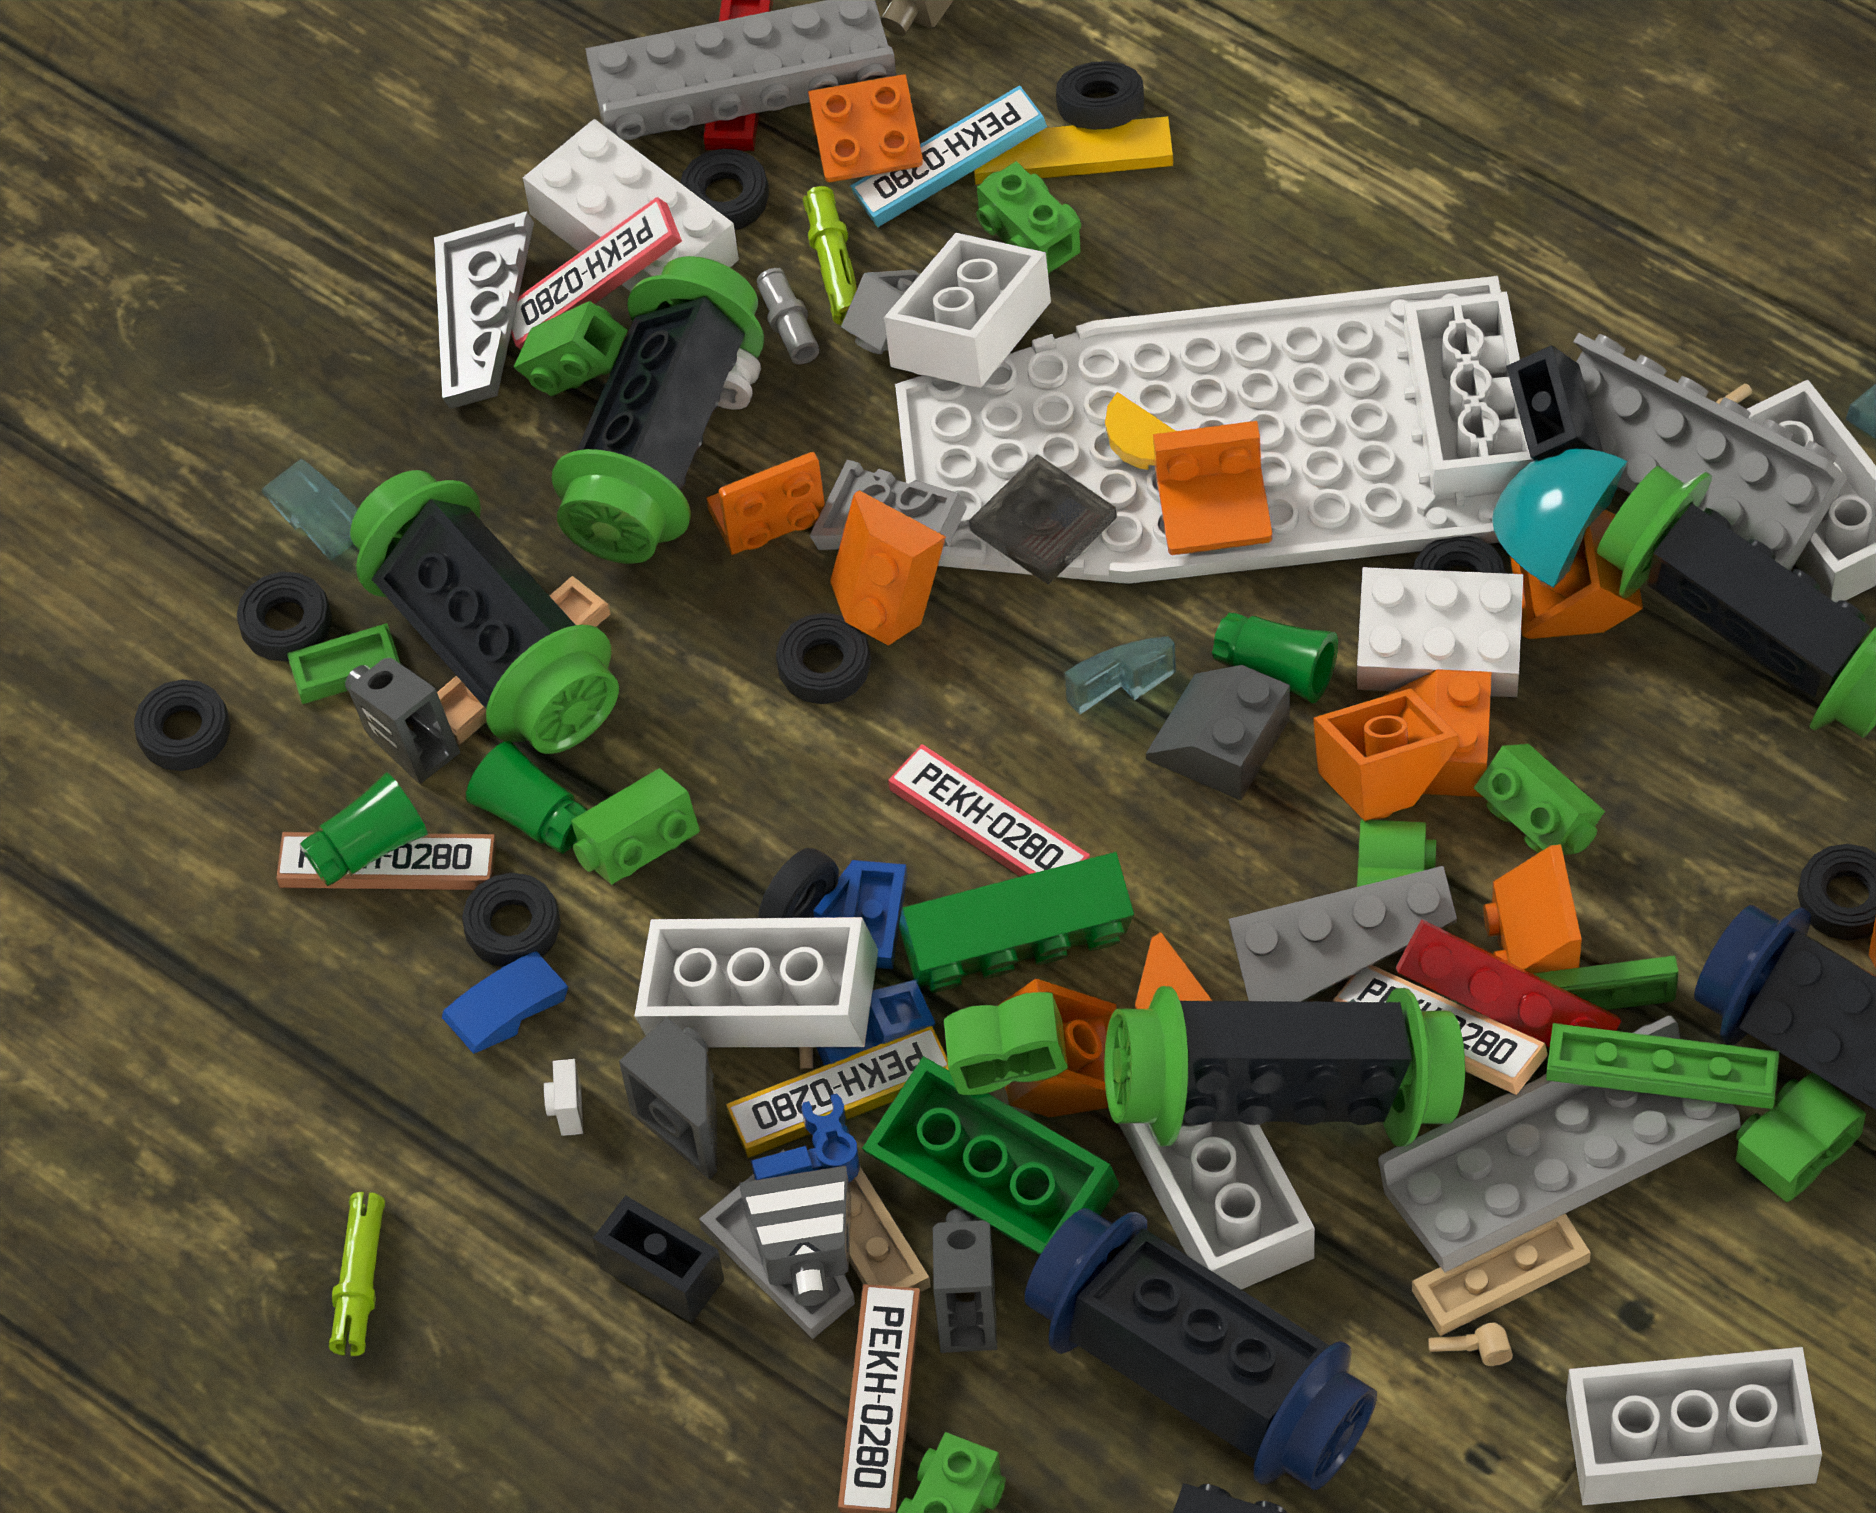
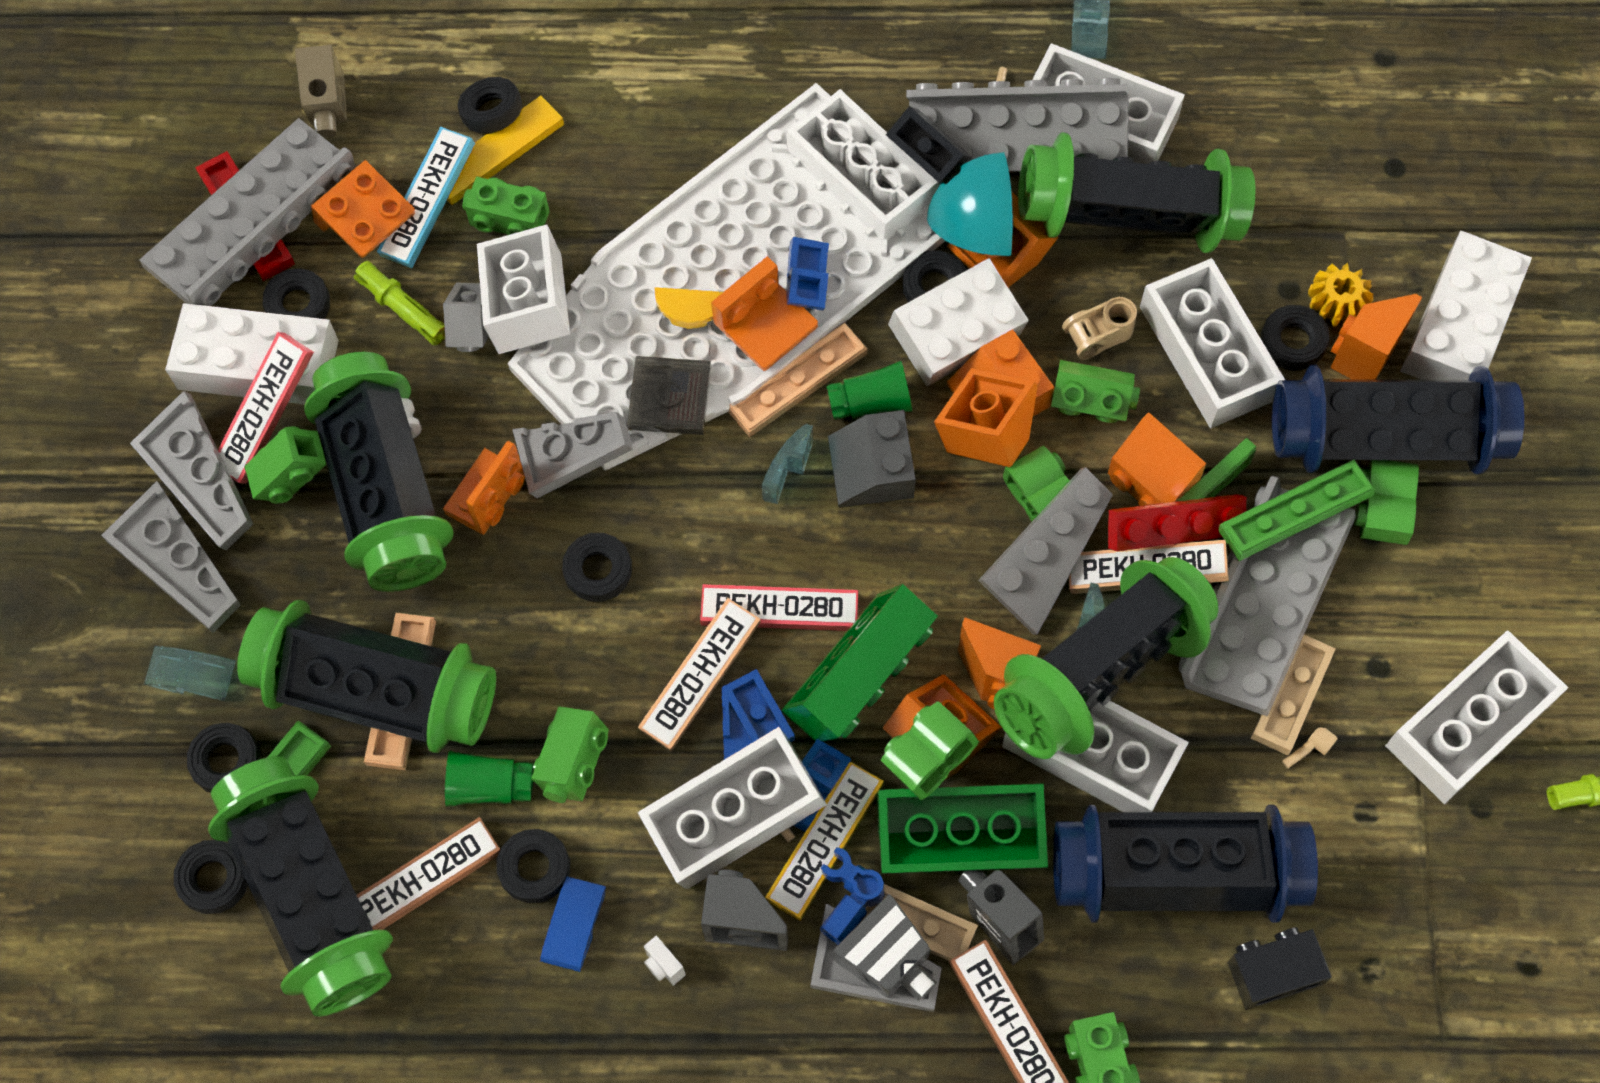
camera: 40 degrees left, 10 degrees up
green plant [299,772,428,886] -> none
dark grey torso [345,657,460,784] -> none
black brick [593,1195,724,1323] -> none
light grey pin [757,268,819,364] -> none
black tyre [758,848,839,918] -> none
orange slope [830,490,946,646] -> none
none -> light grey wing [101,481,241,633]
none -> brick [208,756,393,1017]
none -> tile [638,598,761,751]
none -> light nougat tile [728,322,868,438]
none -> blue slope [786,237,829,311]
none -> tan piece [1062,297,1137,360]
none -> white brick [1140,258,1285,429]

